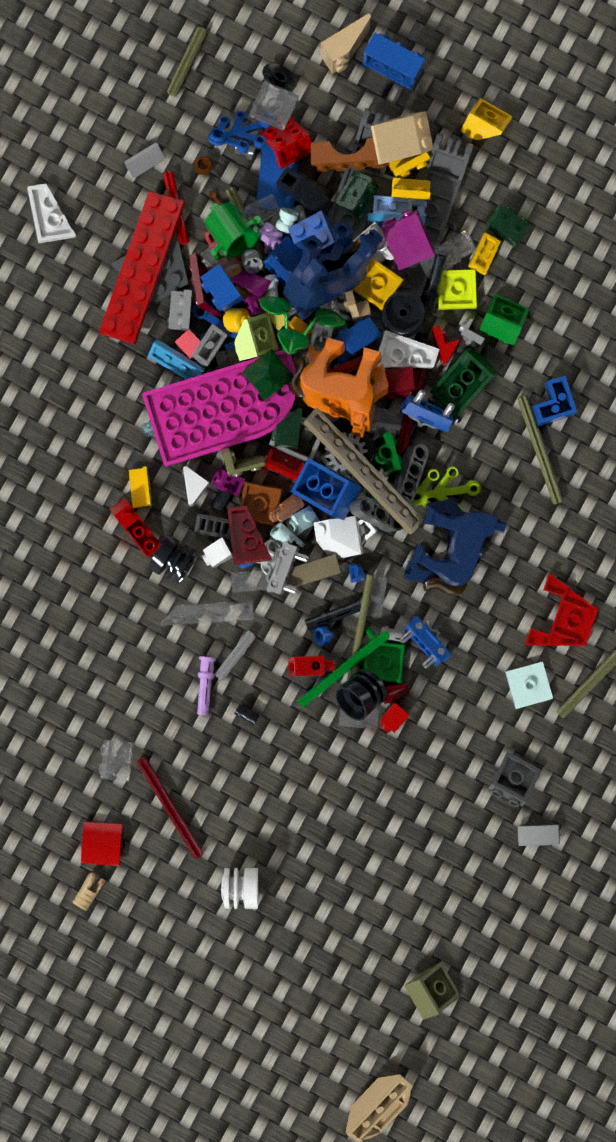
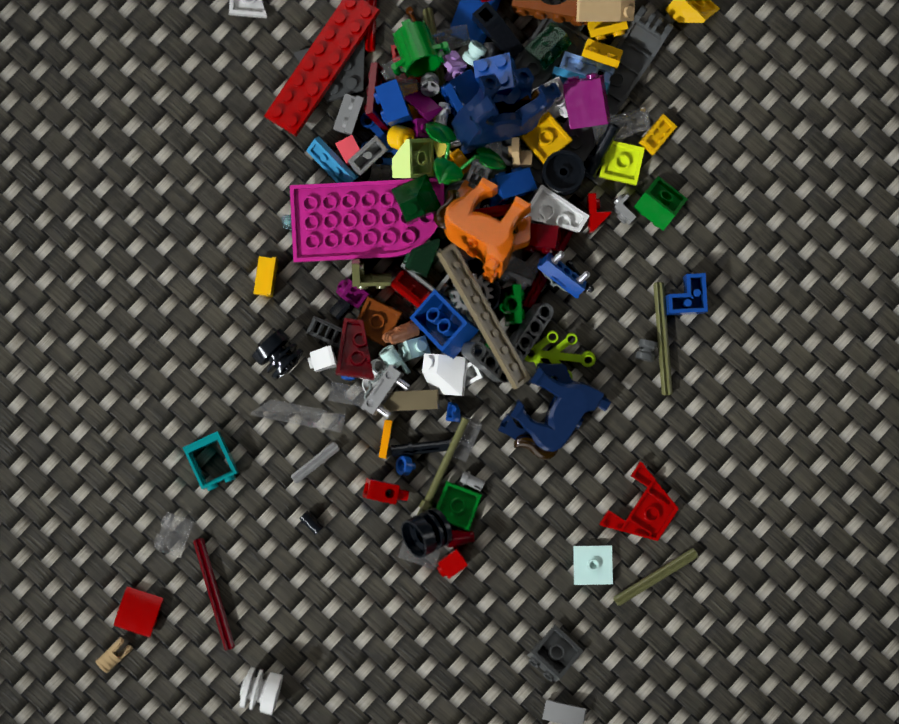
camera: 15 degrees right, 0 degrees up
red slope [110,497,161,558] -> none
white slope [183,466,210,507] -> none
lavender pin [197,656,216,715] -> none
green piece [297,626,390,708] -> none
blue piece [400,616,451,668] -> none
dark green slope [430,347,500,418] -> none
clear green brick [486,204,531,249] -> none
none -> teal window [182,431,239,491]
none -> light orange tile [379,420,393,459]
none -> dark grey wheel [635,339,658,362]

